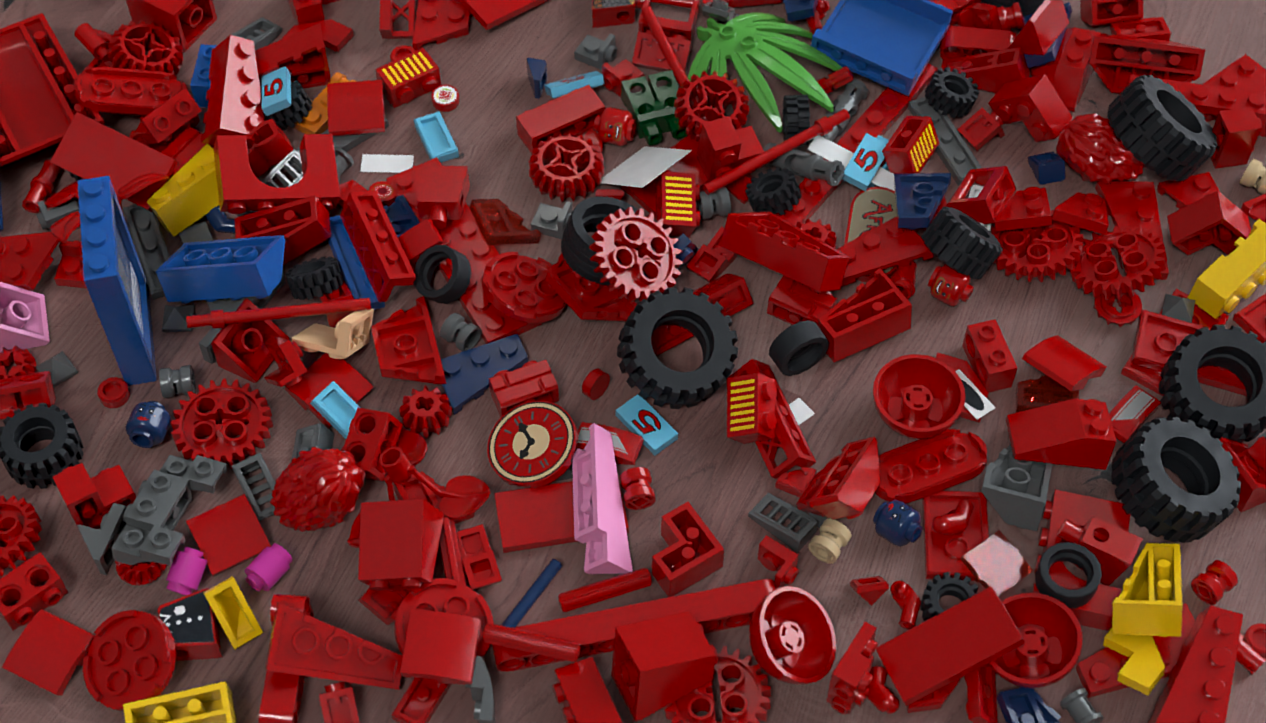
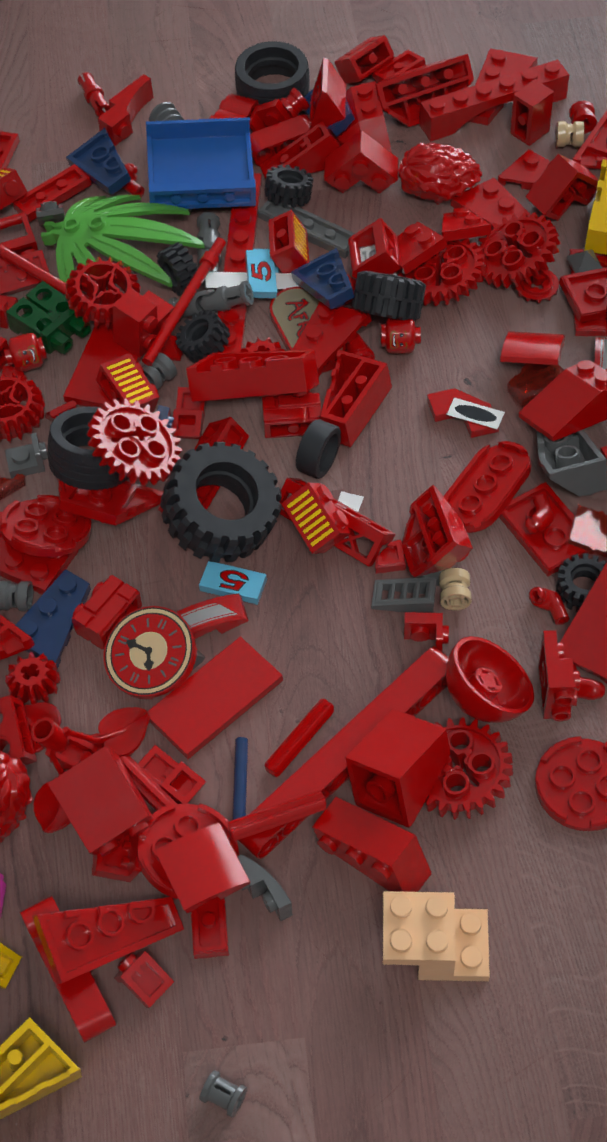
camera: 30 degrees left, 0 degrees up
bright pink wedge [572,423,633,574] -> none
red tile [582,368,610,400] -> none
white sticker [601,146,692,188] -> none
red wheel [620,467,656,510] -> none
red brick [652,502,724,597] -> none
red piece [817,66,854,94] -> none
red slope [850,576,889,606] -> none
red piece [873,354,965,439] -> none
dark blue head [873,500,922,547] -> none
red bracket [957,107,1005,151] -> none
red brick [962,319,1018,393] -> none
dark blue slope [1028,152,1065,185] -> none
black tyre [1107,75,1217,182] -> none

